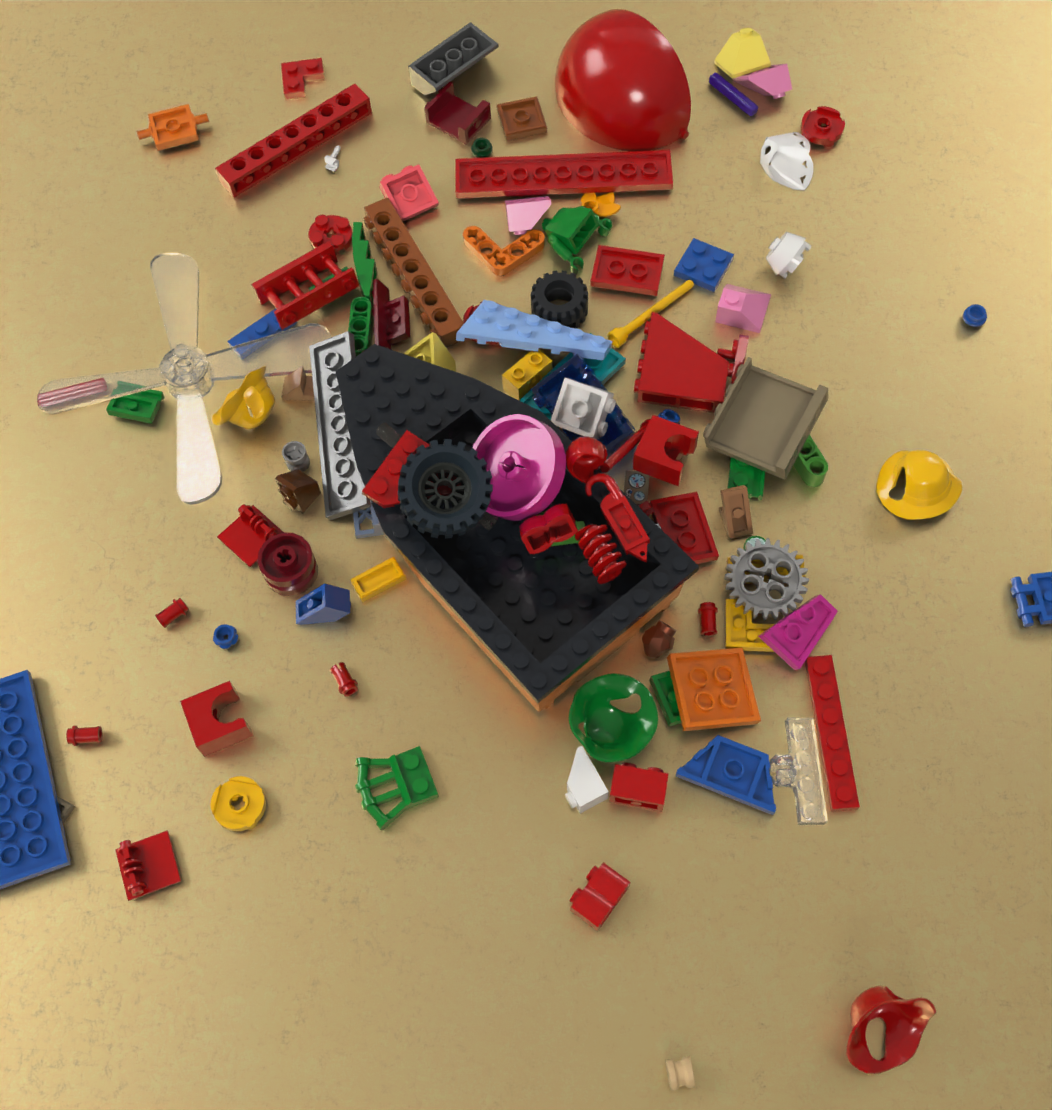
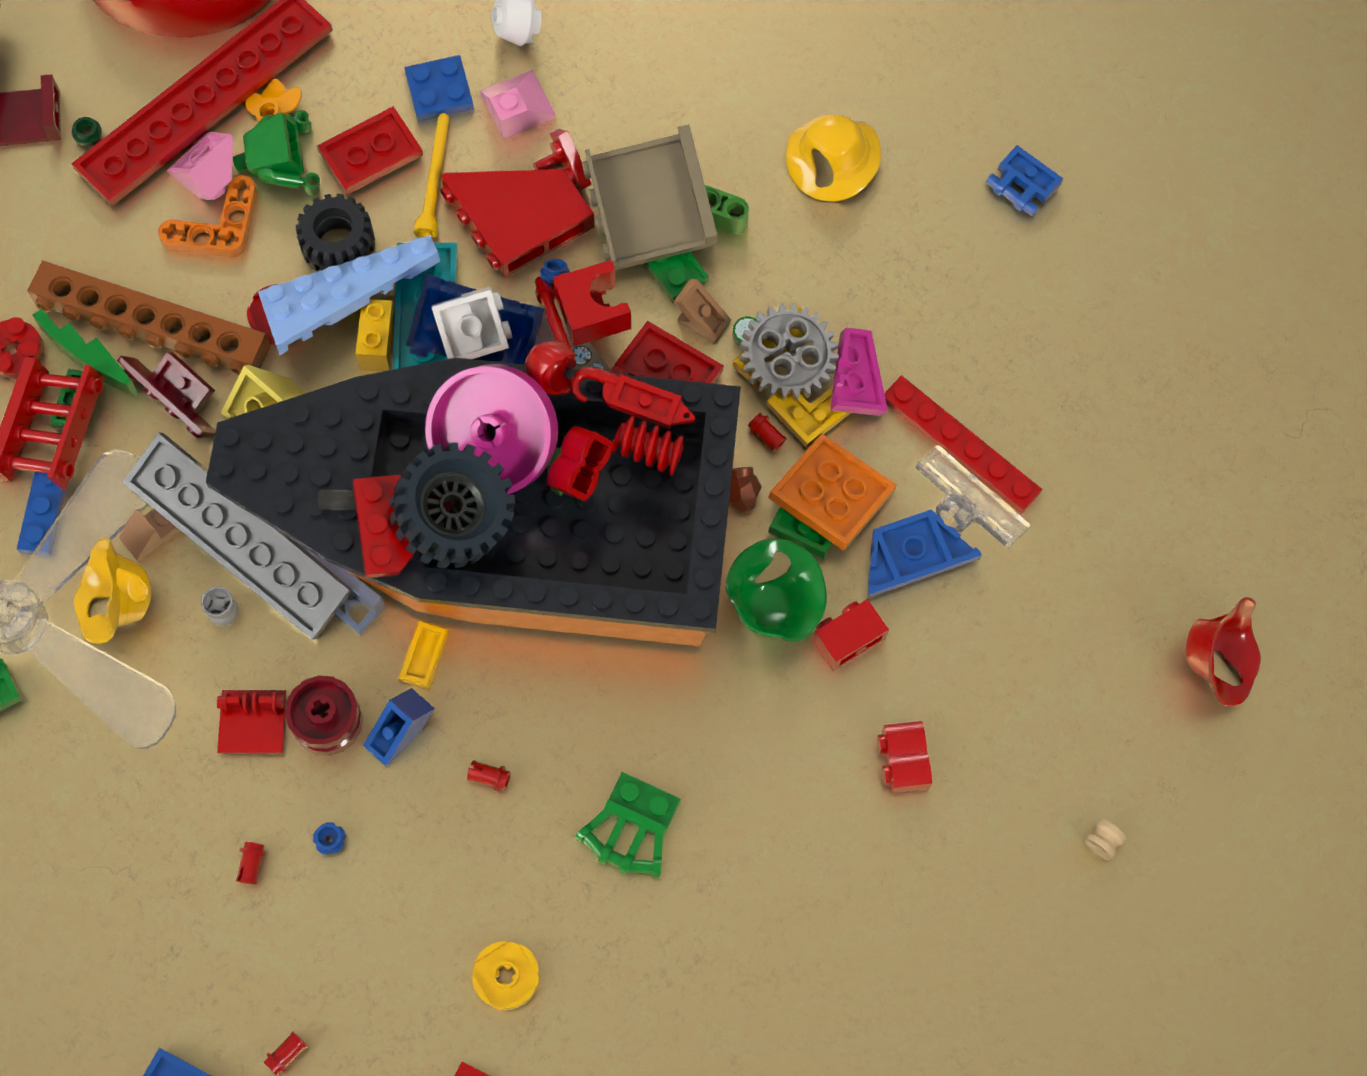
camera: 50 degrees left, 5 degrees up
red piece [180,681,253,757] -> none
reddish brown slope [275,469,321,514] -> none
green beam [348,297,374,357] -> none
coral plate [379,164,439,222] -> none
dark orange tile [497,96,547,141] -> none
white slope [565,746,609,814] -> none

